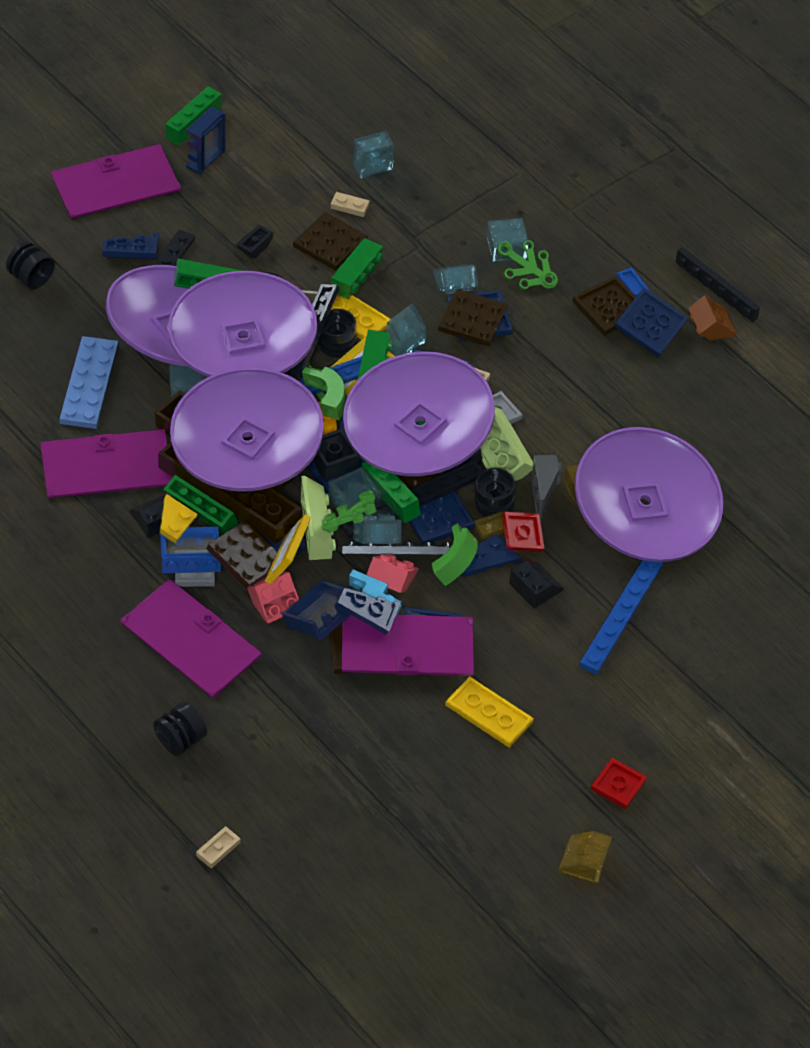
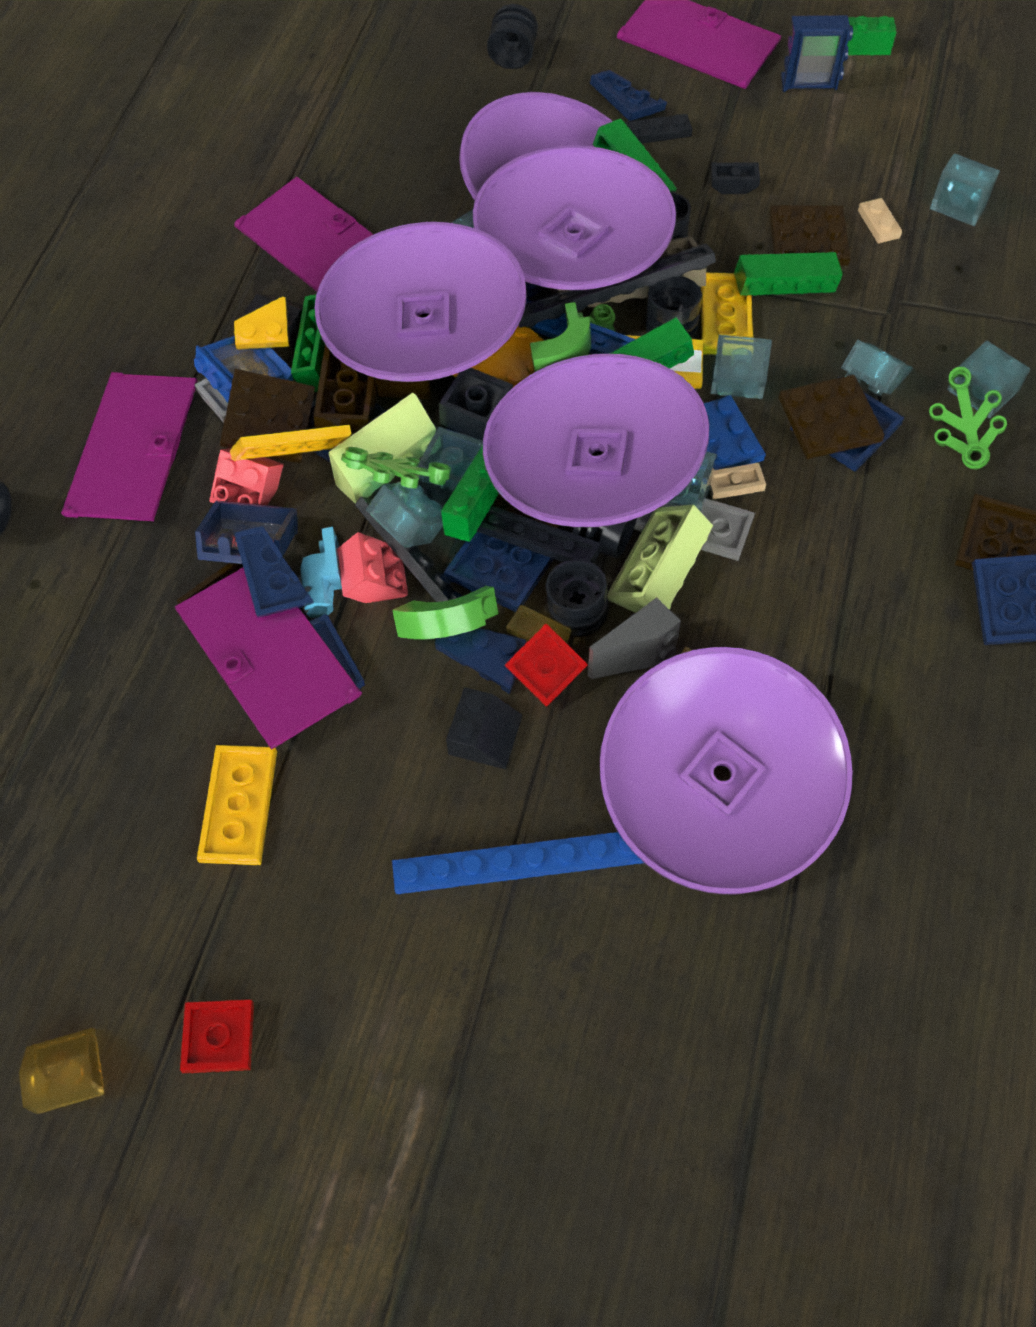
camera: 60 degrees right, 10 degrees up
medium blue plate [59,336,119,429] -> none

